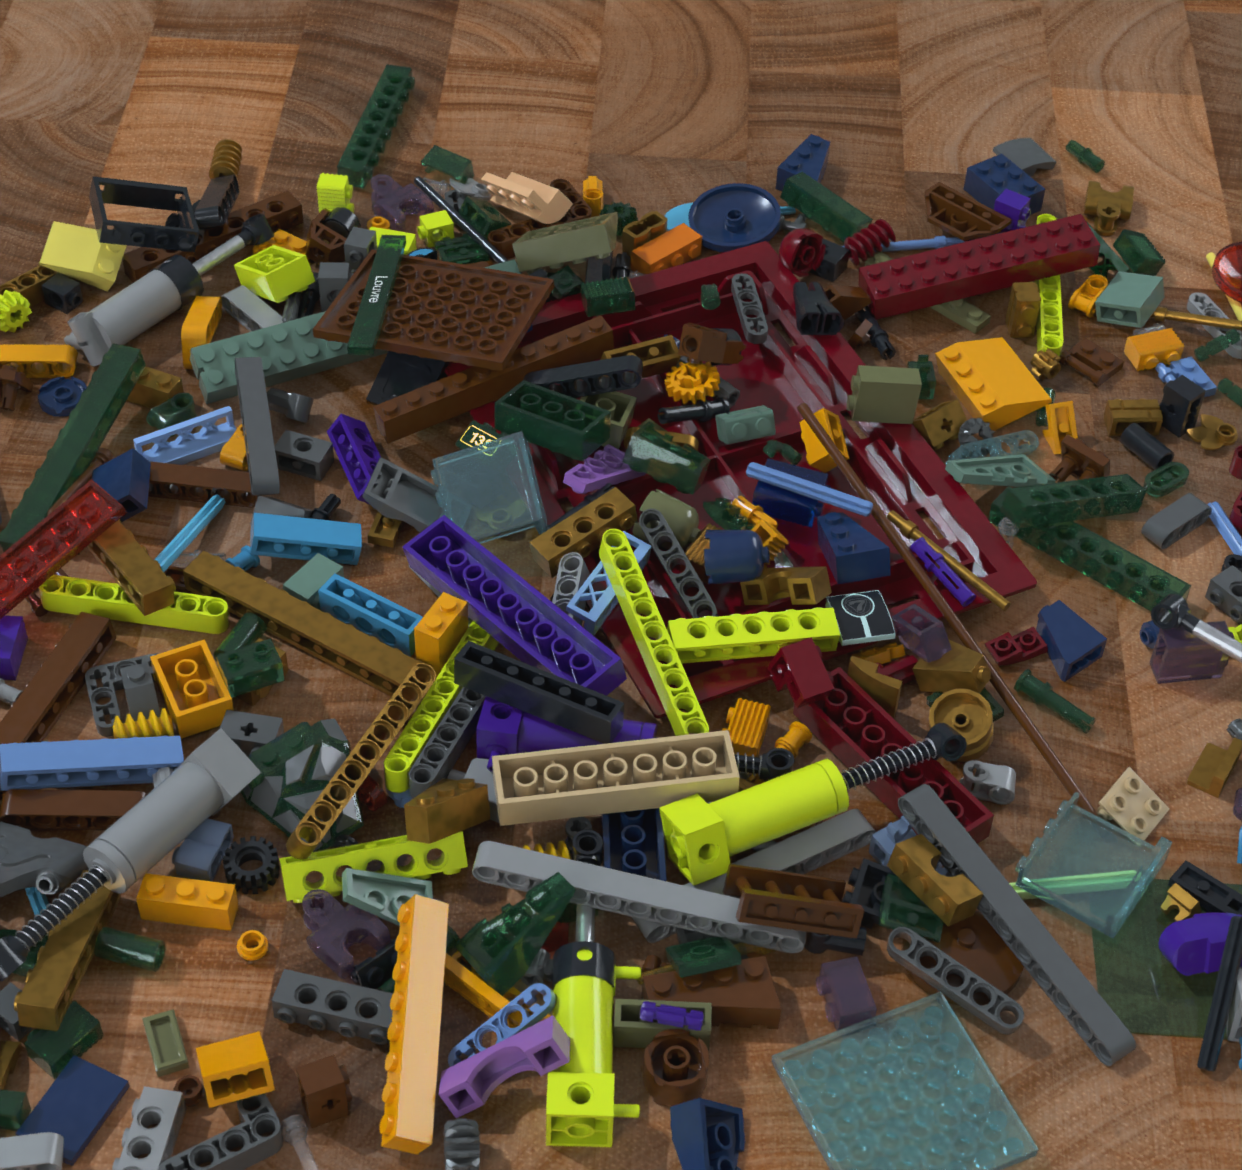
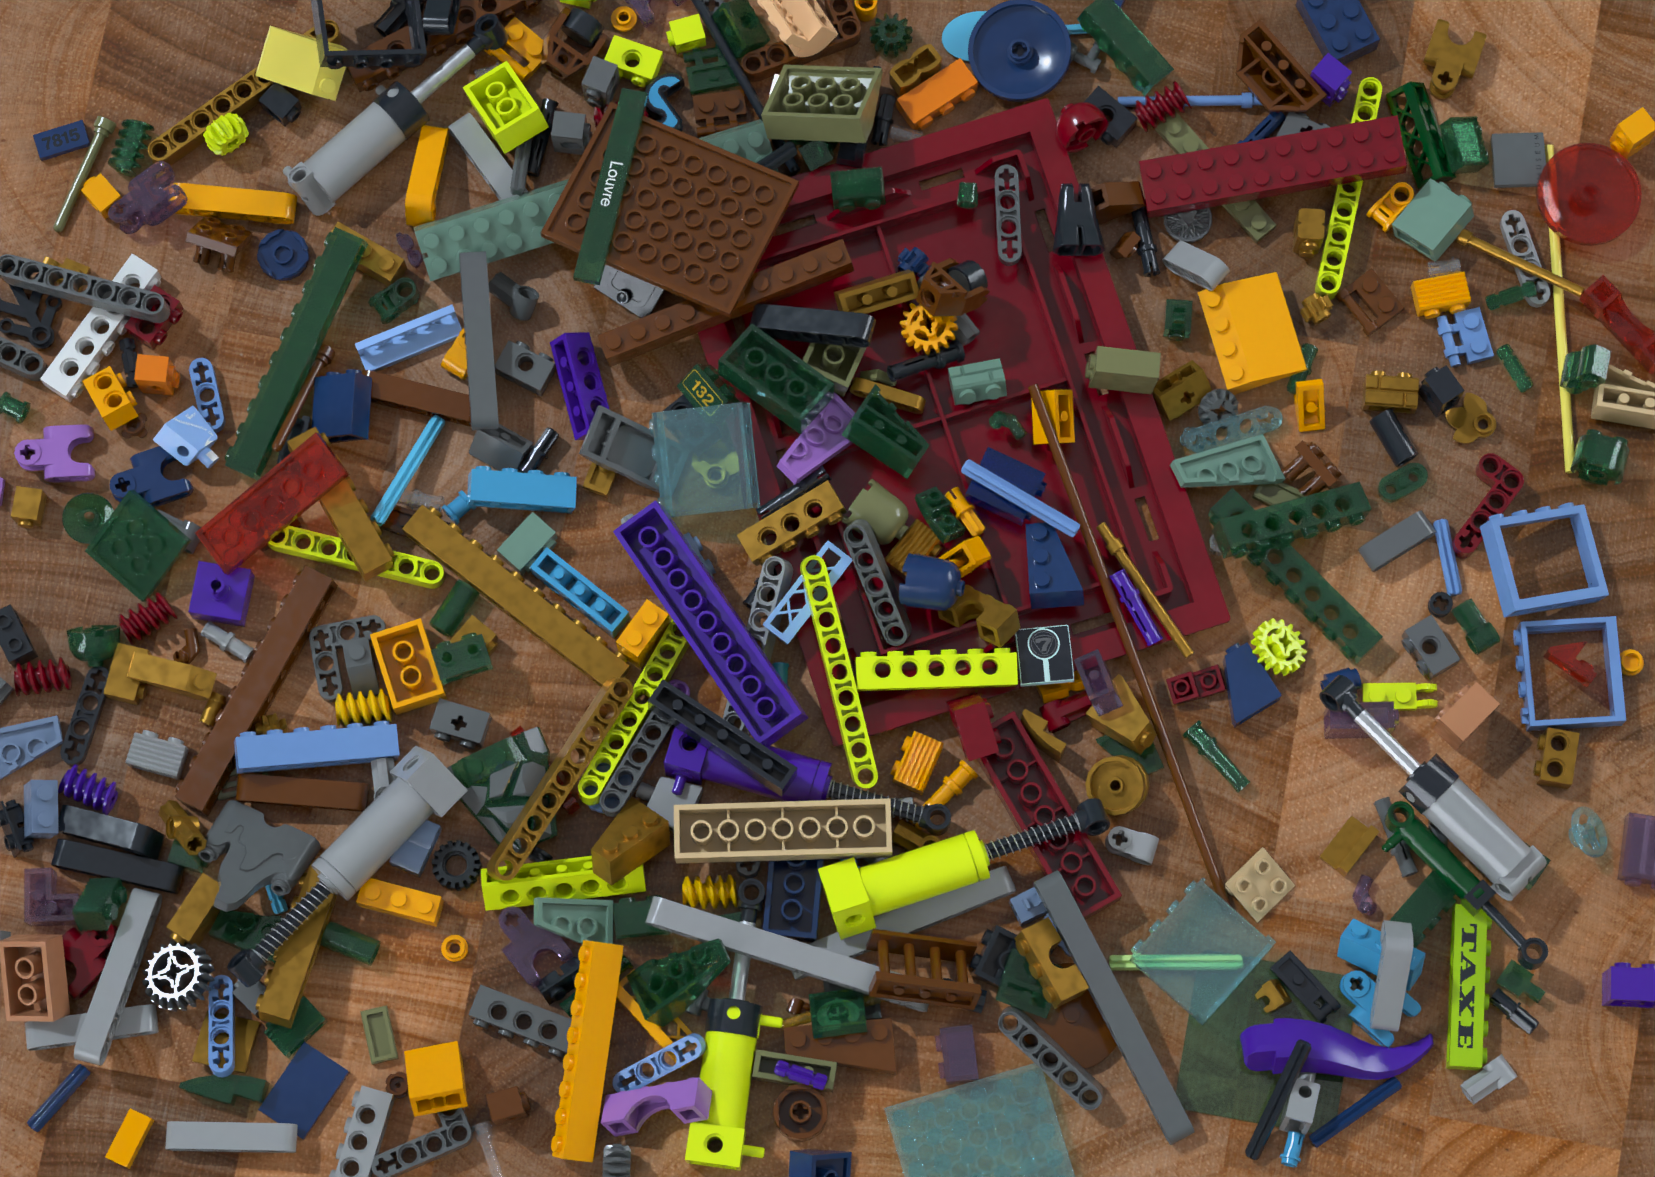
camera: 10 degrees right, 30 degrees up
none -> clear purple piece [396,232,423,268]
none -> clear green brick [613,895,671,939]
none -> light grey beam [1162,240,1230,291]
none -> dark grey wheel [1164,208,1212,243]
none -> neon yellow gear [1251,618,1307,676]
none -> dark grey slope [1490,132,1547,188]

